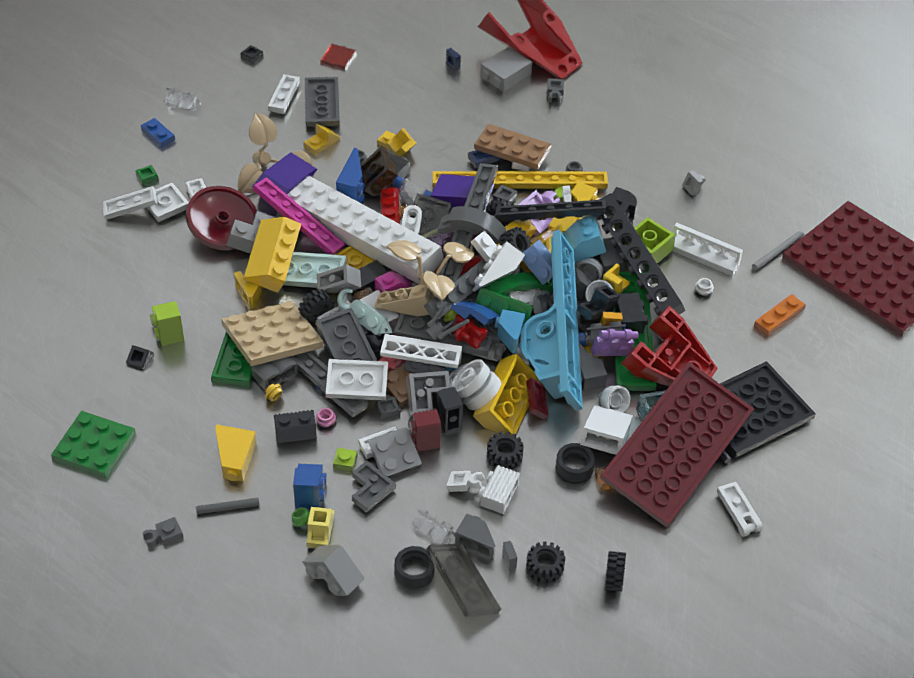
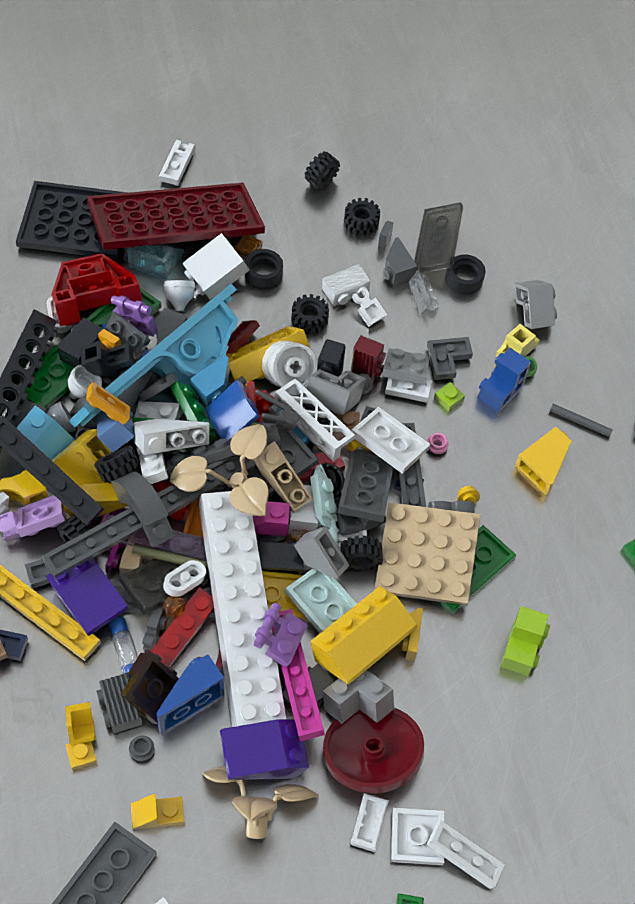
camera: 145 degrees left, 10 degrees up
black slope [126,345,154,369] -> none
black brick [274,410,317,443] -> none
yellow panel [603,264,630,294] -> none
none -> light orange plate [86,382,130,425]
none -> medium lavender plate [253,603,308,667]

